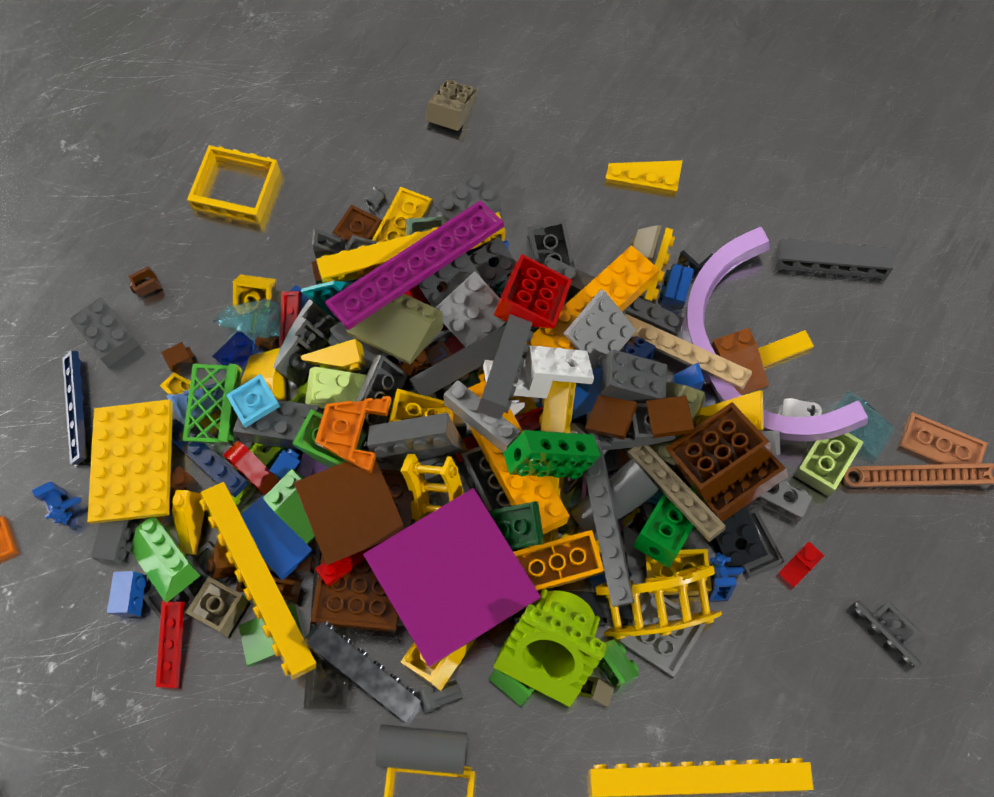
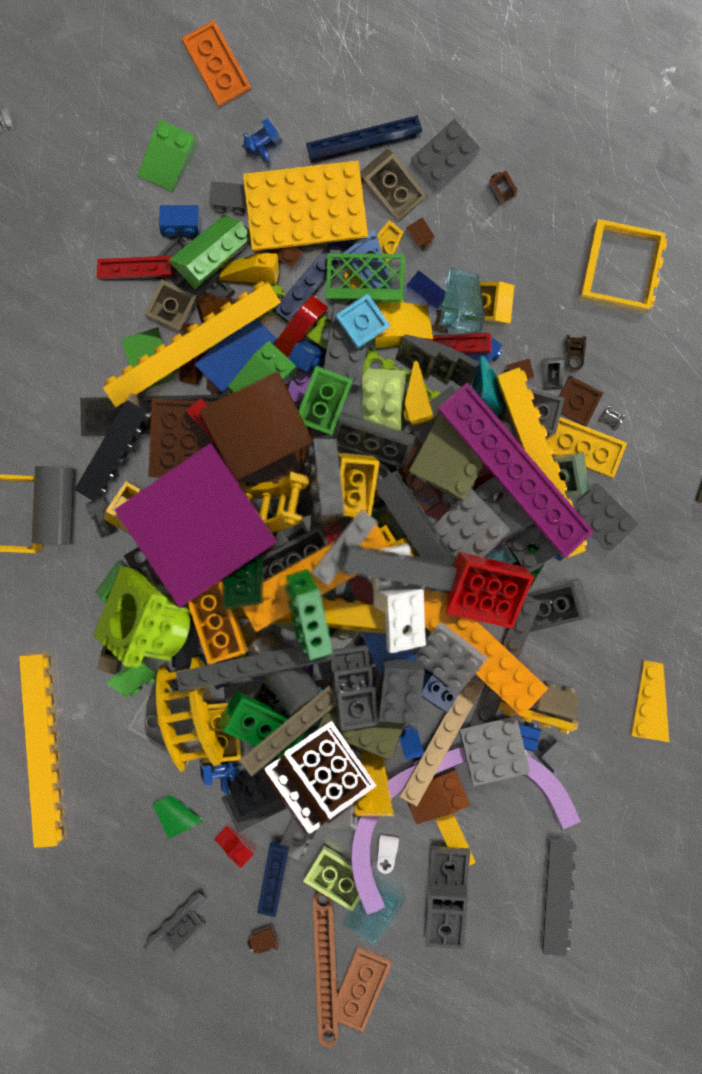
camera: 85 degrees right, 20 degrees up
orange wing [315,396,391,473] -> none
reddish brown tile [585,395,637,440] -> none
reddish brown tile [646,395,694,438] -> none
none -> dark brown brick [124,547,149,570]
none -> bright green slope [137,119,197,192]
none -> green slope [152,794,203,839]
none -> reddish brown window [247,926,279,955]
none -> dark blue plate [257,843,289,917]
none -> dark tan slope [360,149,427,221]
none -> dark grey bracket [425,846,470,949]
none -> light grey plate [460,716,530,786]
none -> dark brown piece [565,335,586,373]

